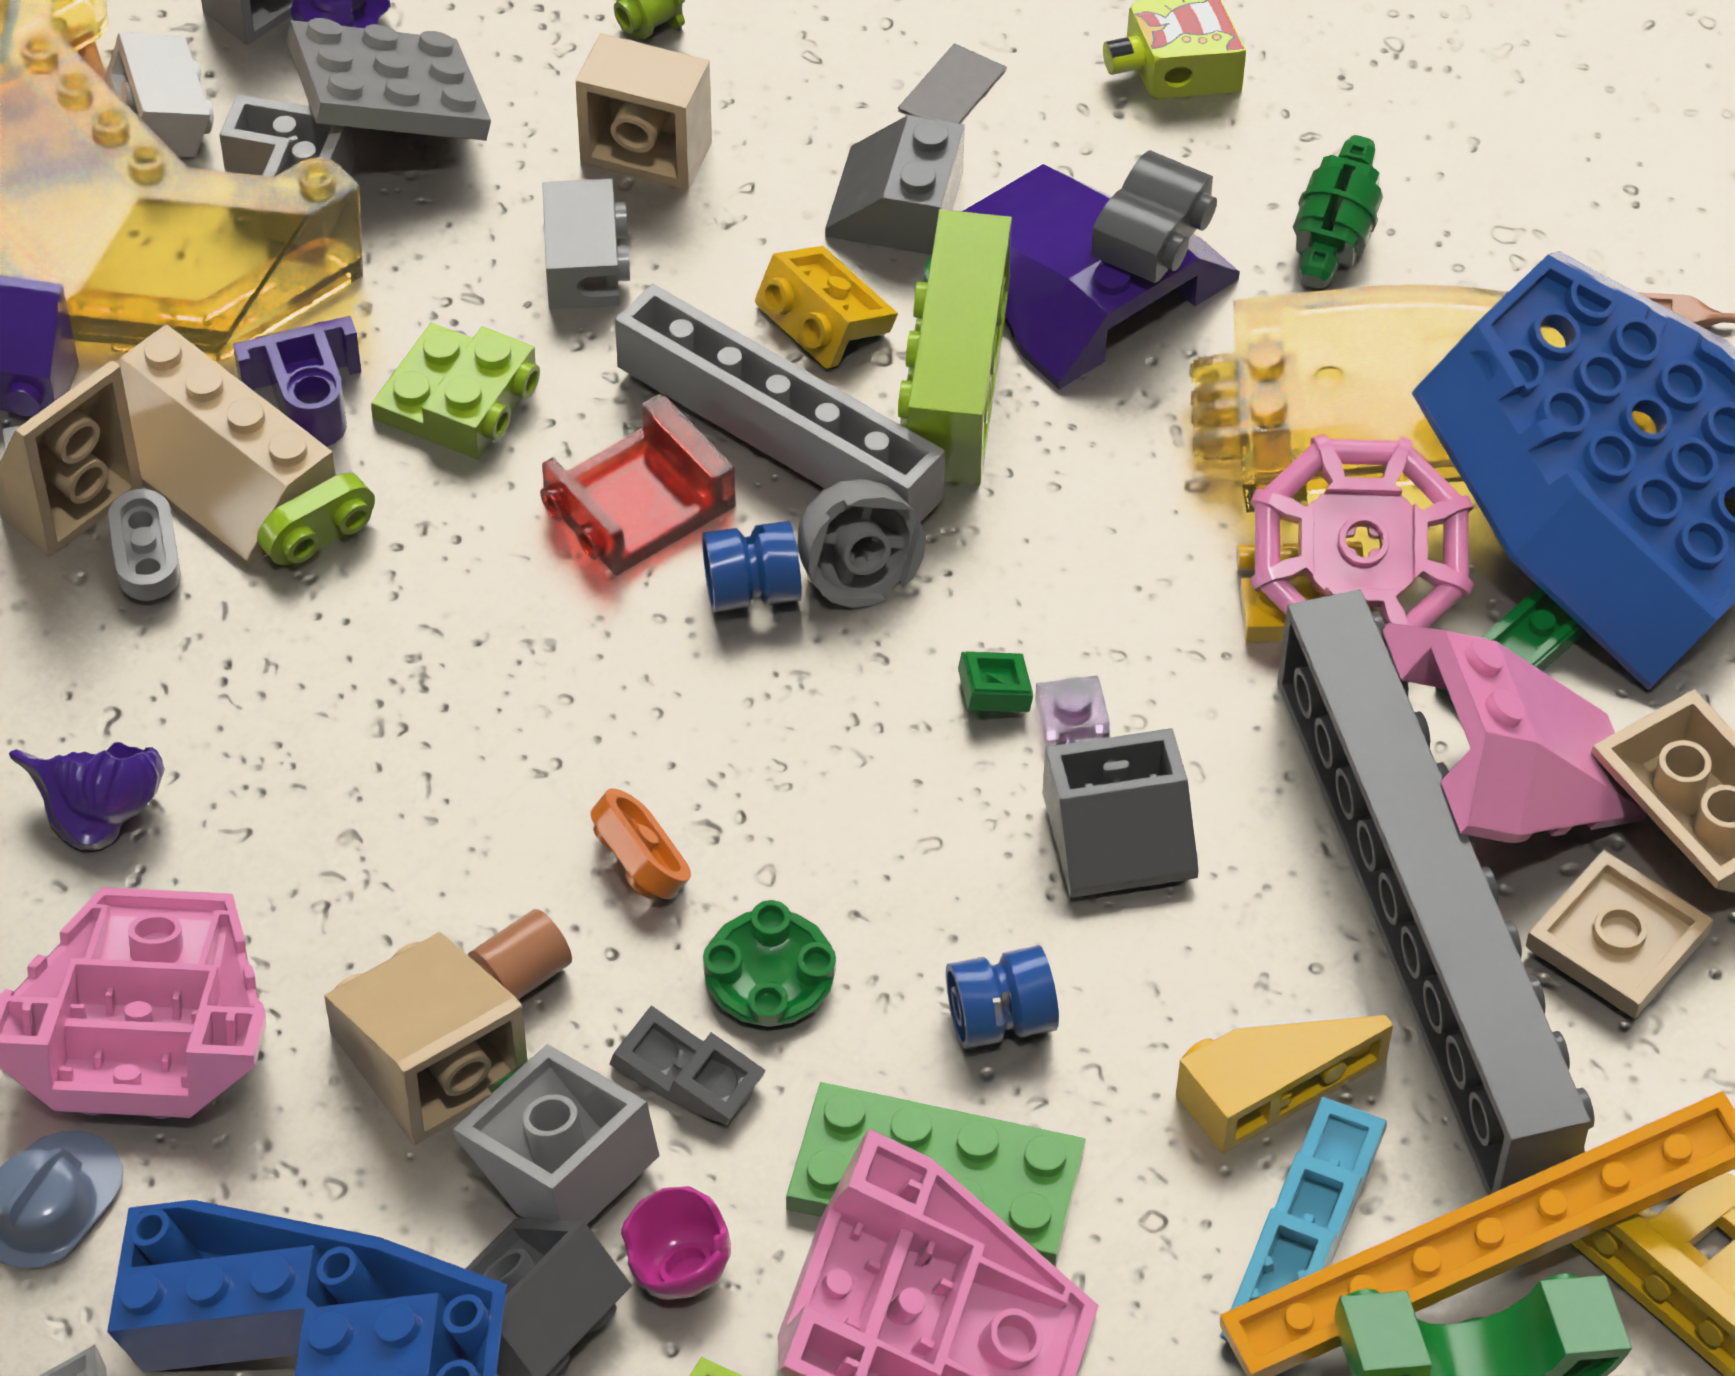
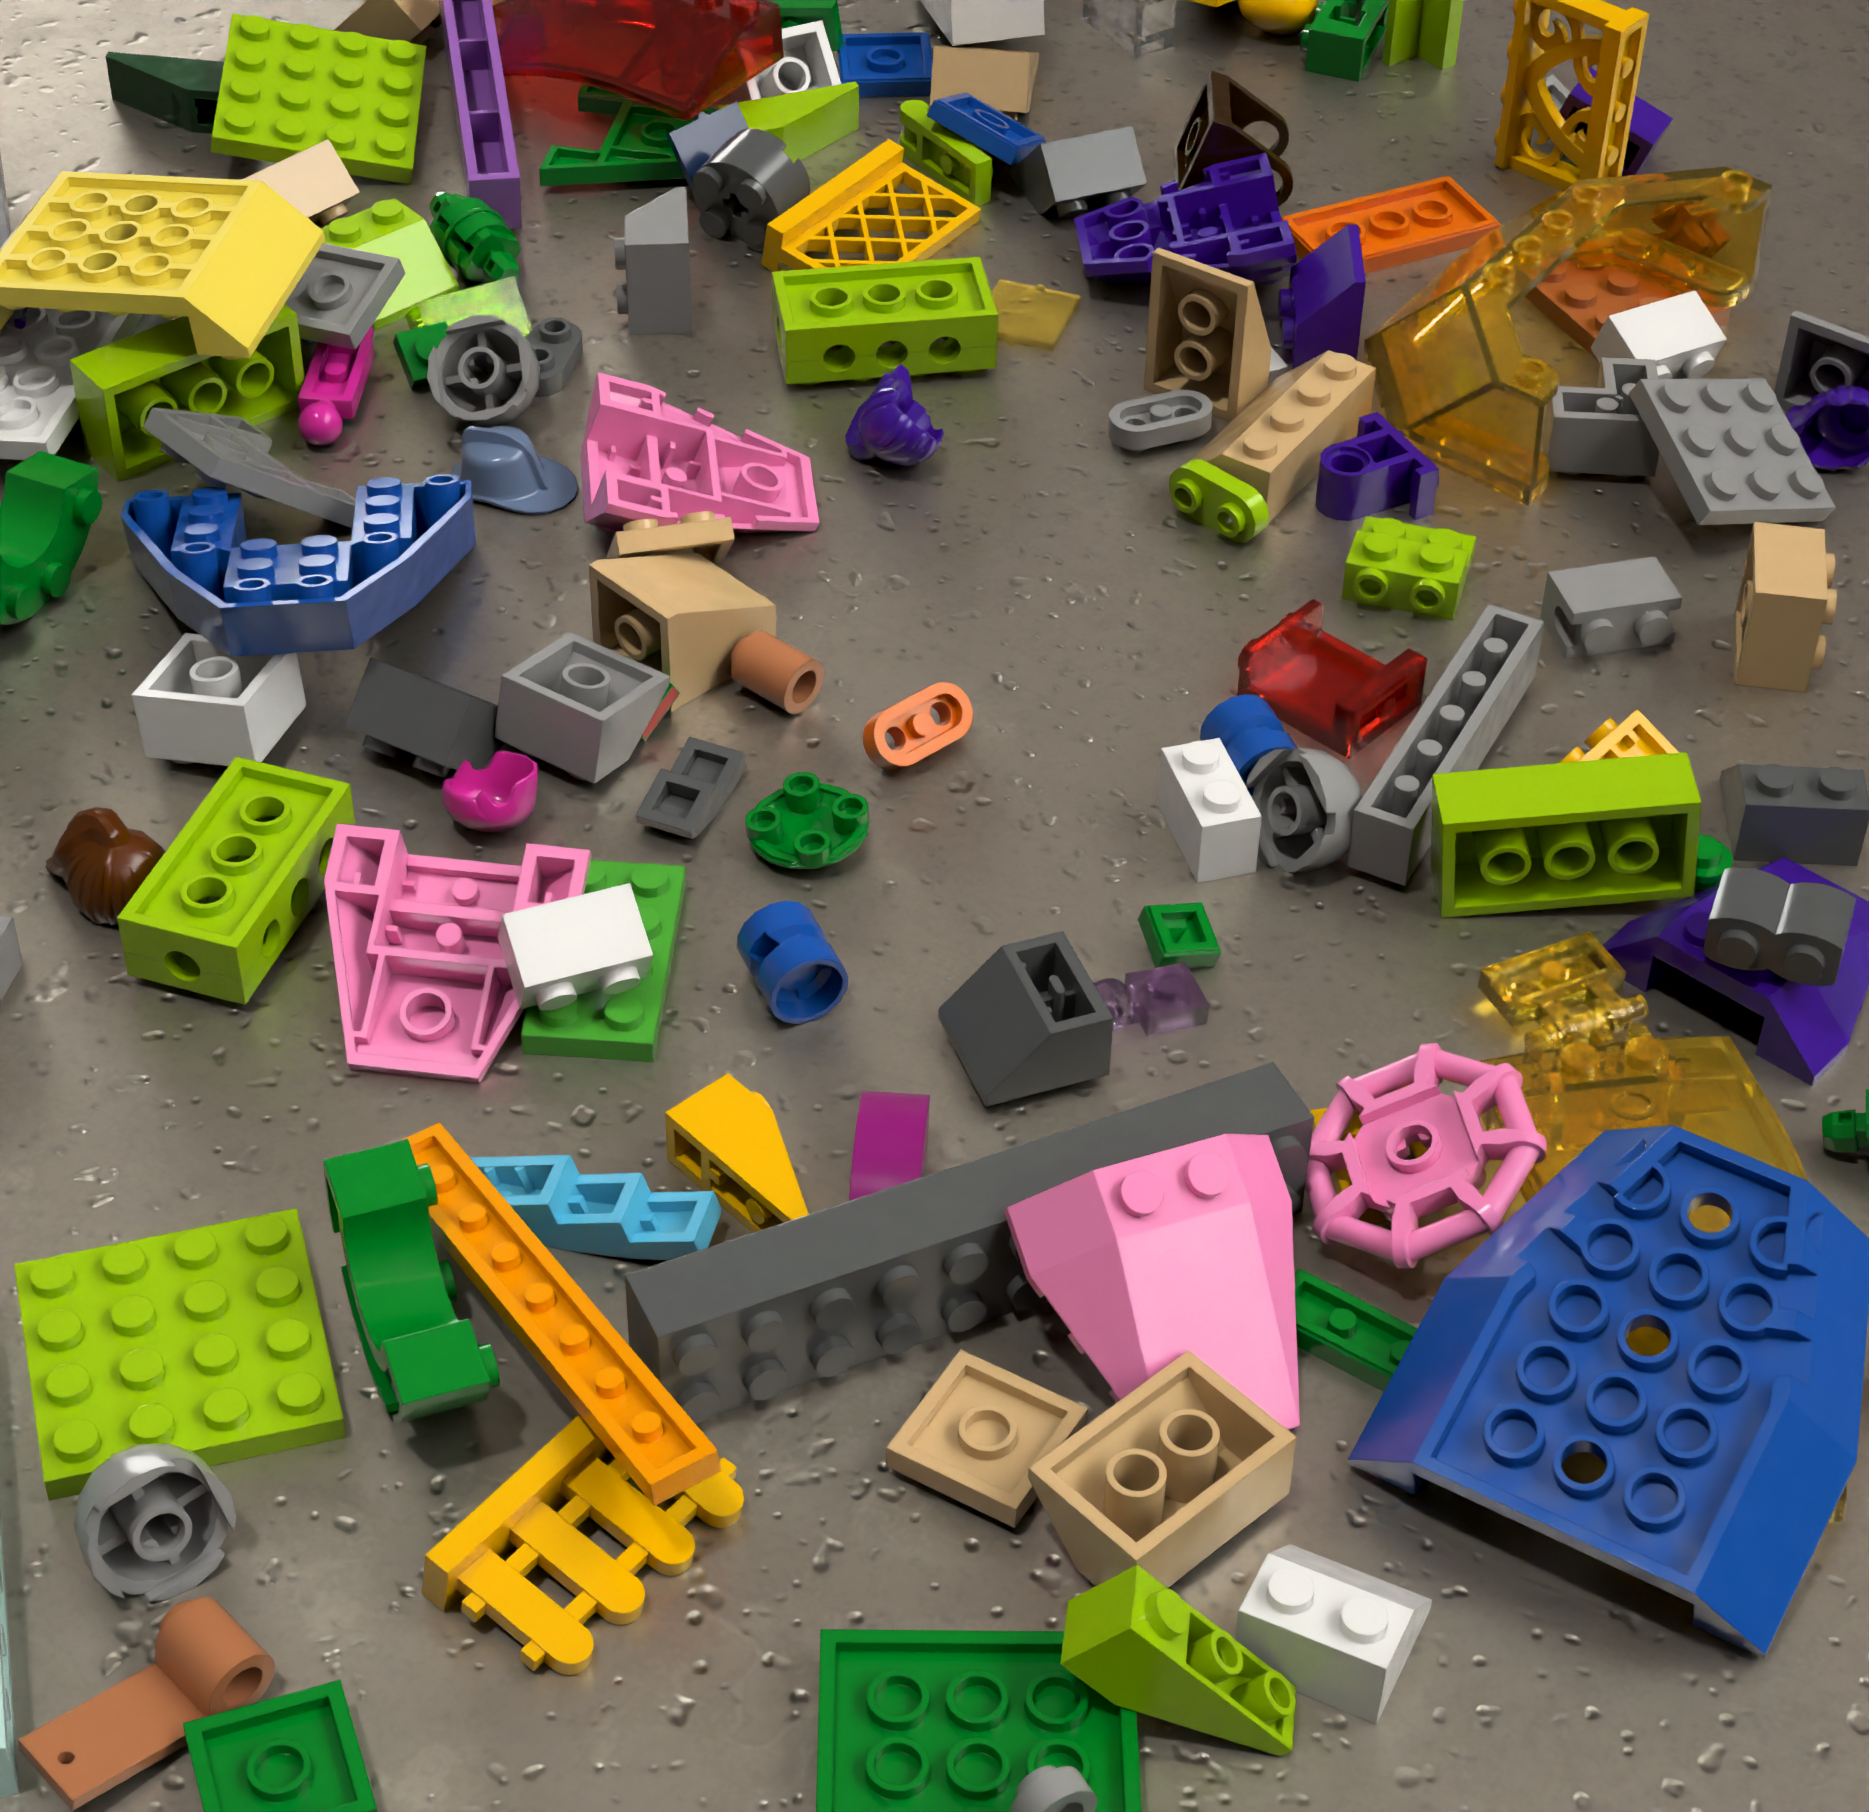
camera: 80 degrees right, 10 degrees down
none -> white brick [498,883,653,1011]
none -> tan plate [606,511,735,565]
none -> magenta brick [849,1091,930,1201]
none -> white brick [1157,738,1262,883]
none -> clear yellow plate [1478,931,1649,1057]

